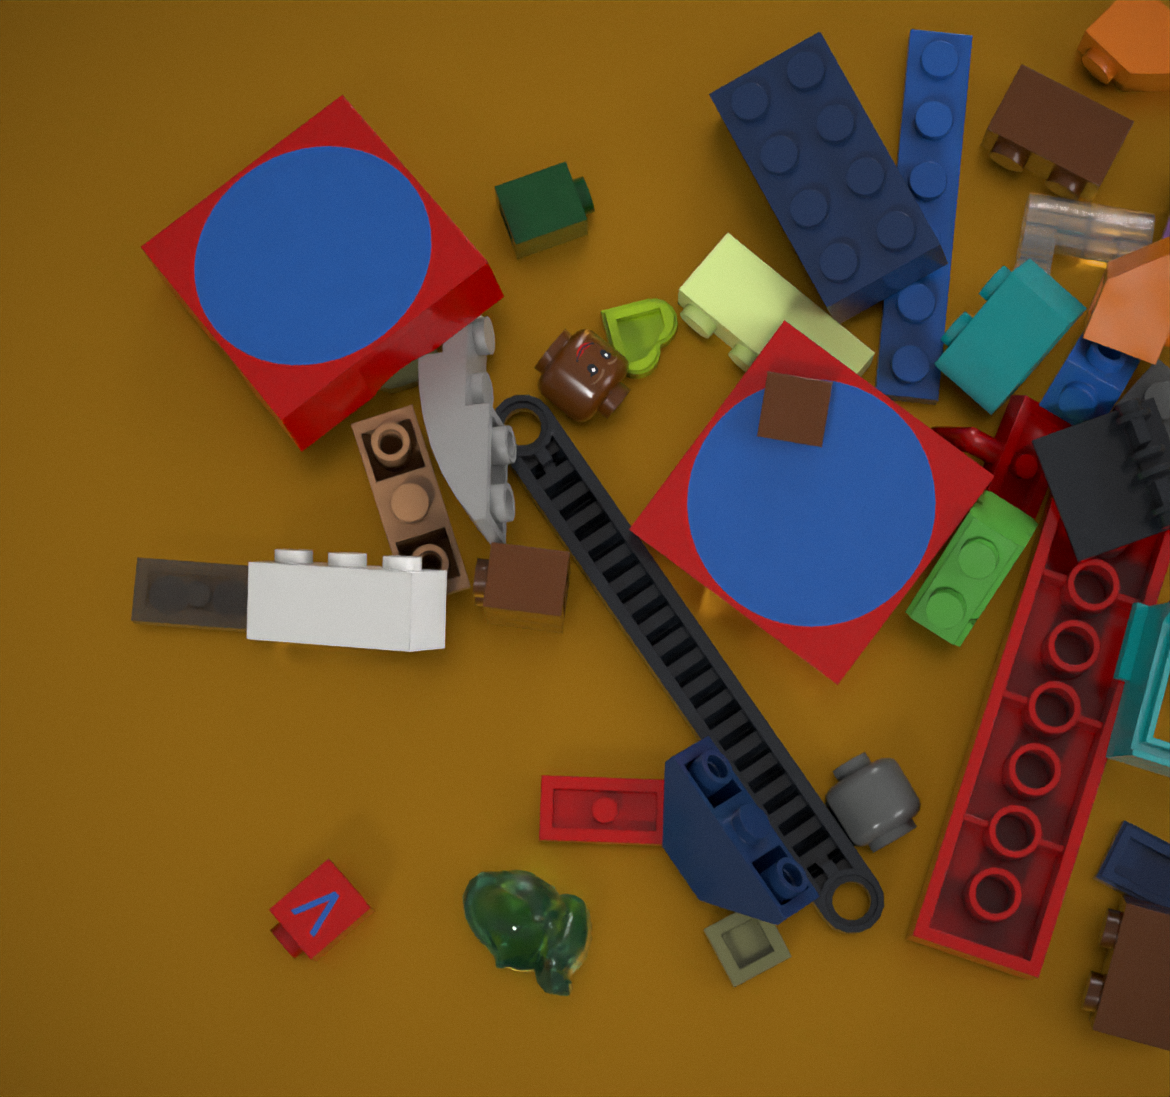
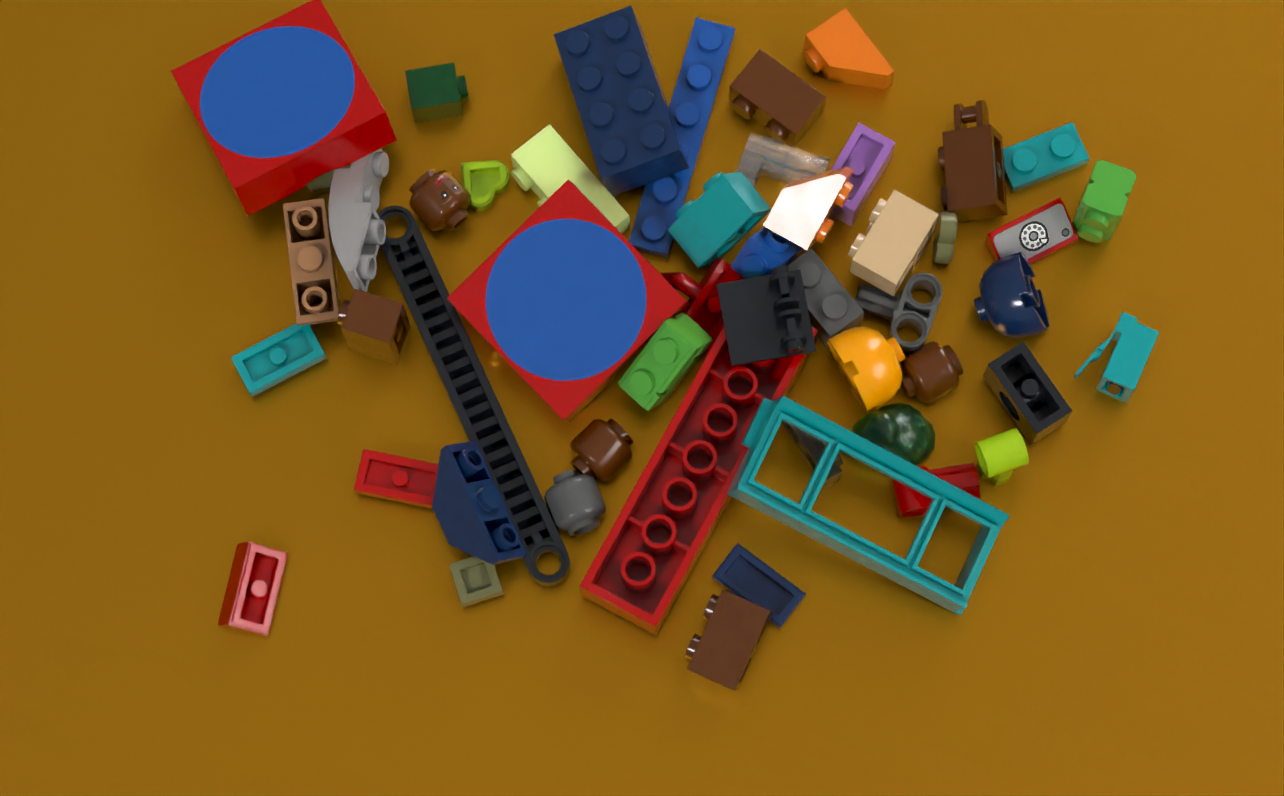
camera: 10 degrees right, 5 degrees down
clear smoke plate [131,557,248,632] -> none
white brick [247,549,447,652] -> none
red brick [269,858,375,962] -> none
clear green hair [462,869,593,996] -> none
reddish brown tile [757,371,833,447] -> none
none -> red slope [218,542,288,636]
none -> teal plate [231,323,327,397]
none -> reddish brown head [570,419,634,482]

